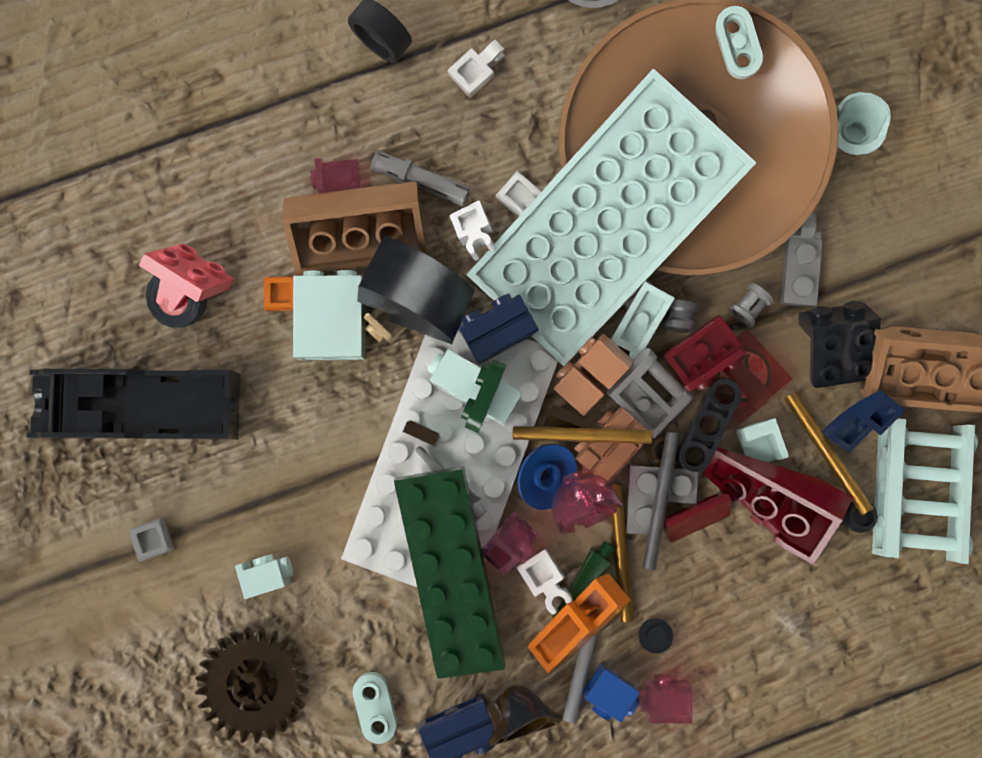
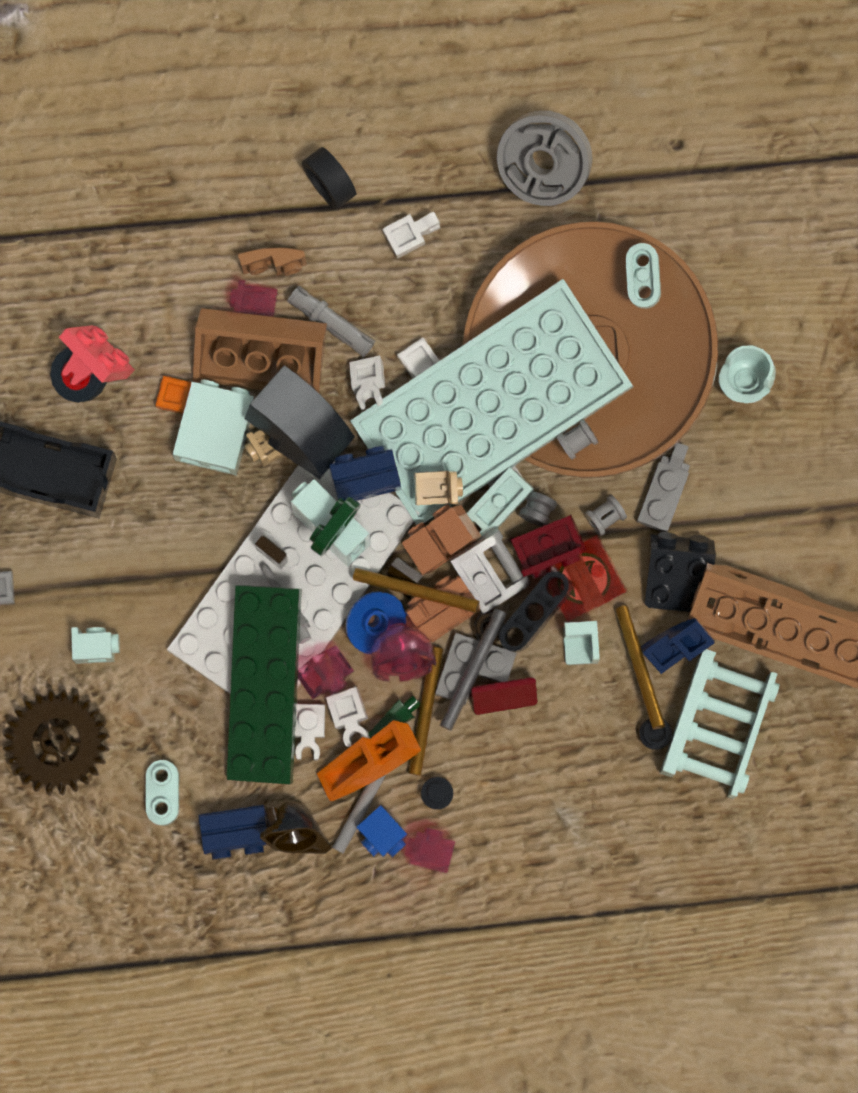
camera: 10 degrees right, 5 degrees down
dark red wedge [703,447,853,565] -> none
none -> medium nougat slope [238,248,307,276]
none -> white plate [295,704,325,761]
none -> tan bracket [414,470,463,505]
none -> light grey bush [556,419,599,460]

